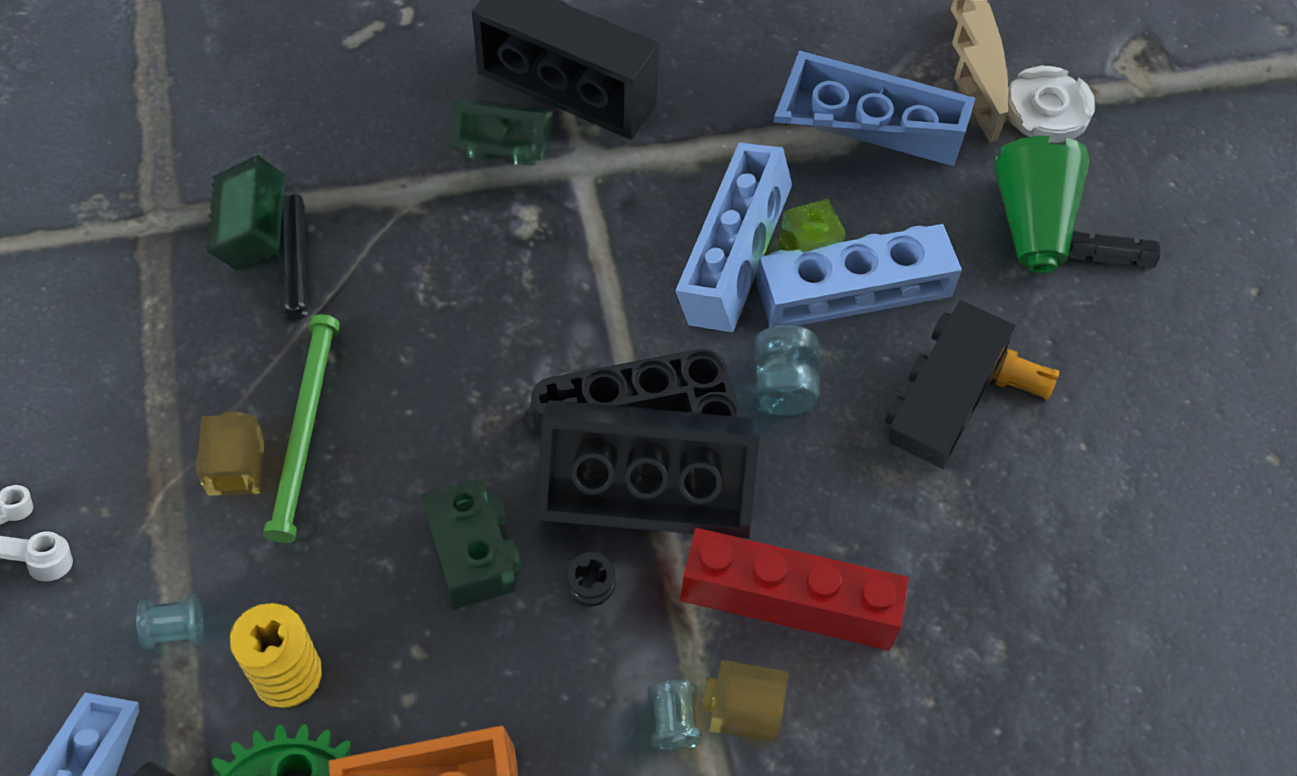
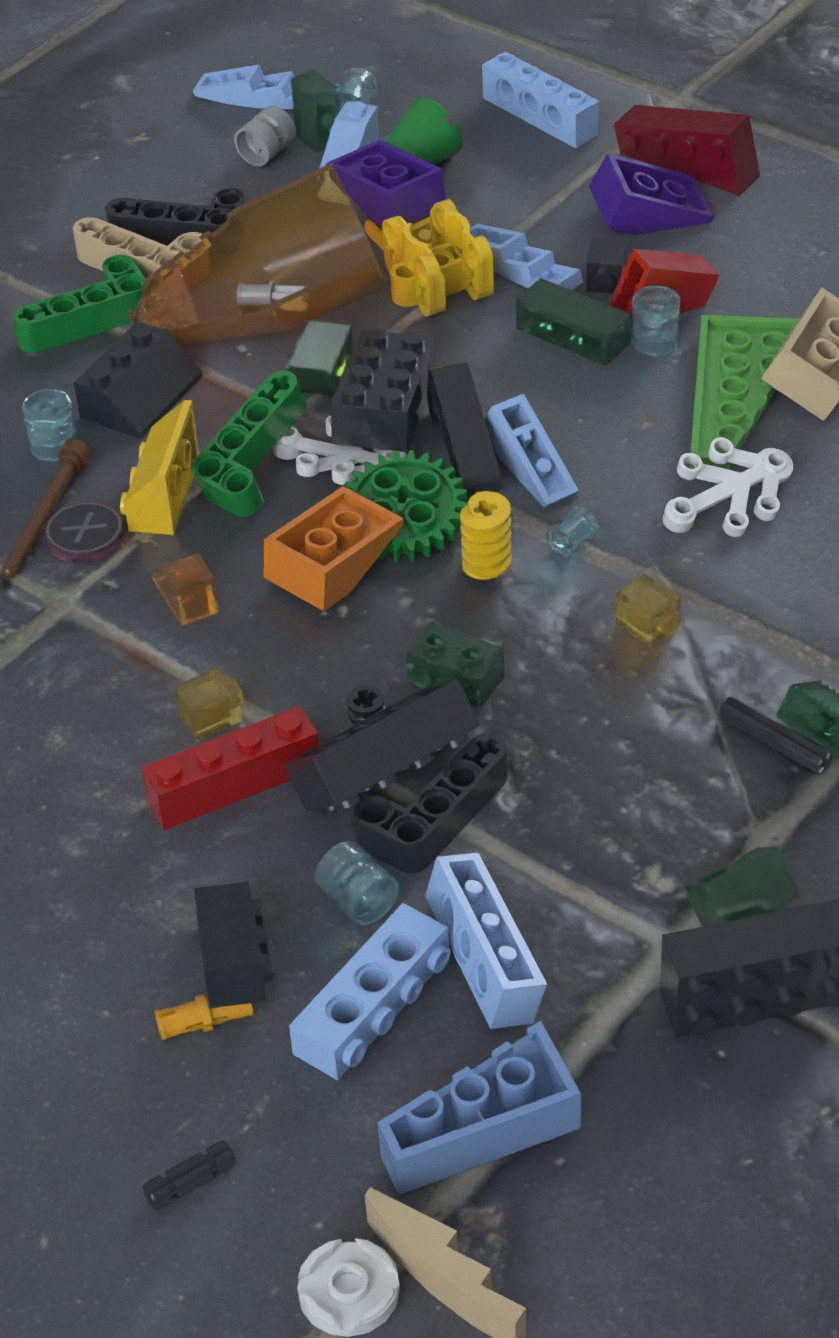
camera: 145 degrees right, 15 degrees down
bright green bar [263,314,340,543] -> none
clear light blue bush [647,680,702,750] -> none
clear neon green bracket [778,198,846,252] -> none
green cone [994,136,1089,274] -> none

